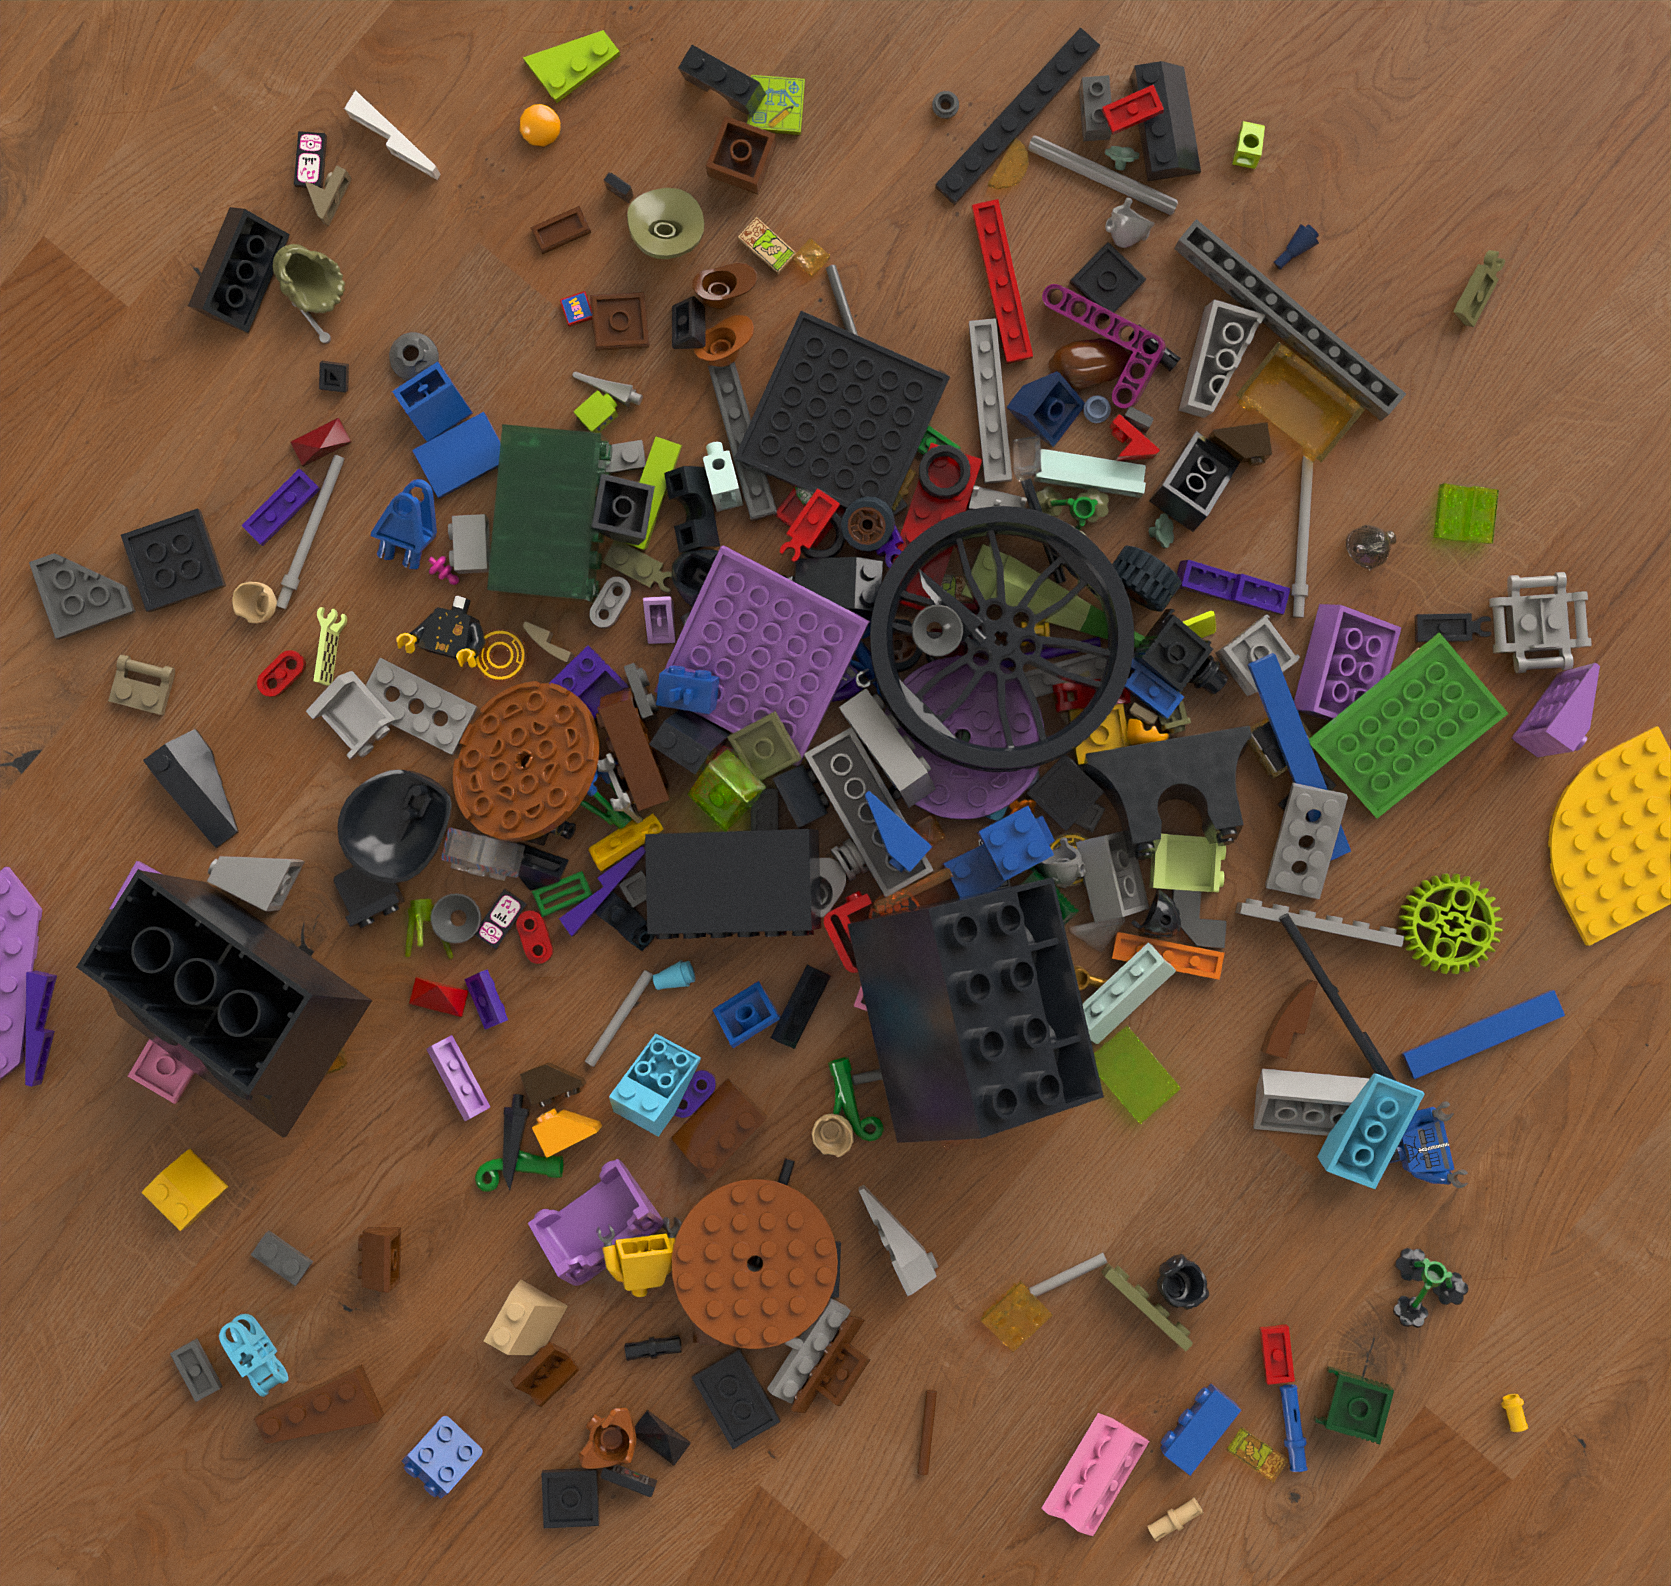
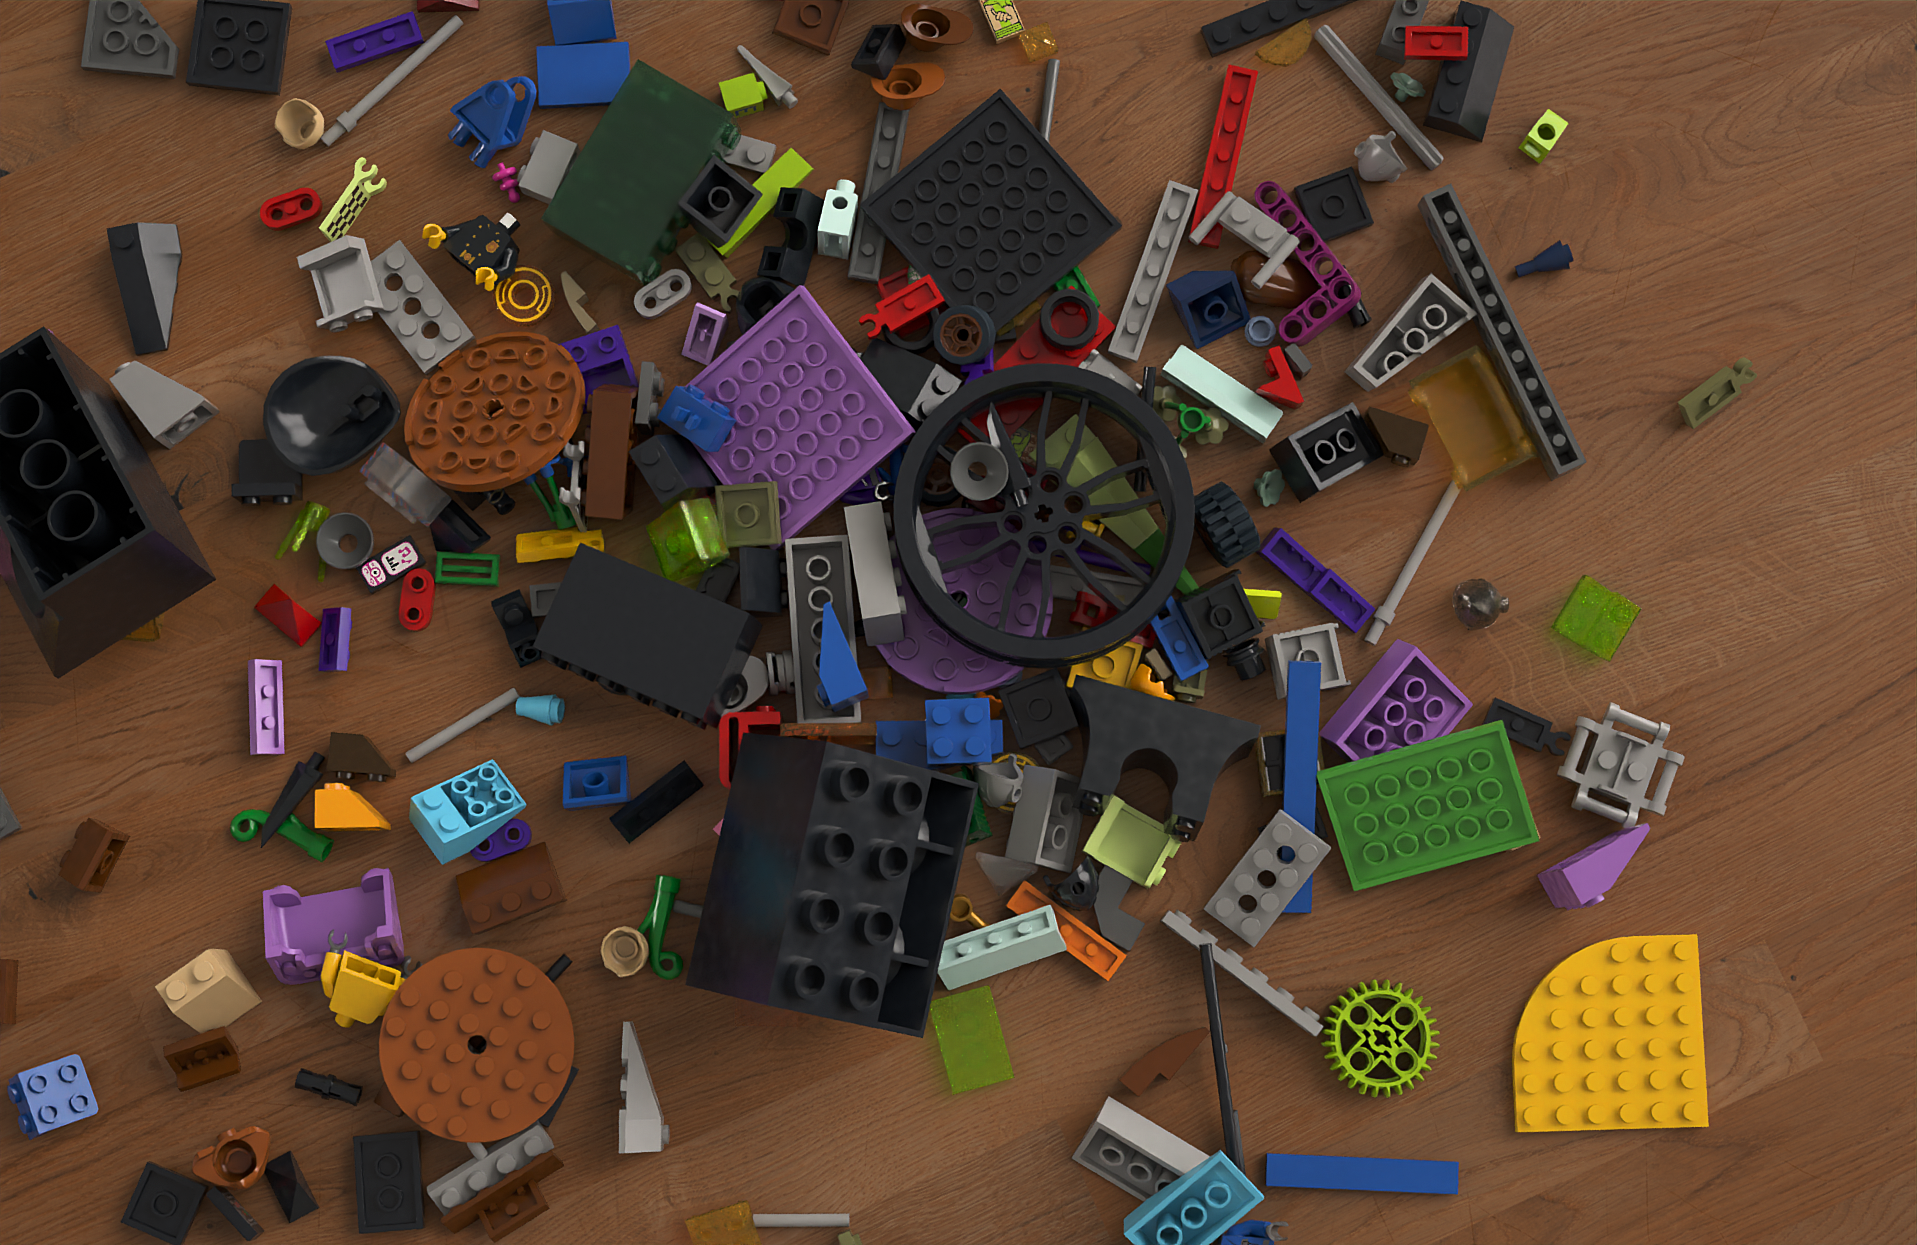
camera: 20 degrees right, 5 degrees down
dark tan plate [108,654,175,716] -> none
dark purple slope [559,846,646,936] -> none
clear slope [1013,436,1042,481] -> none
none -> light grey plate [1188,191,1300,289]

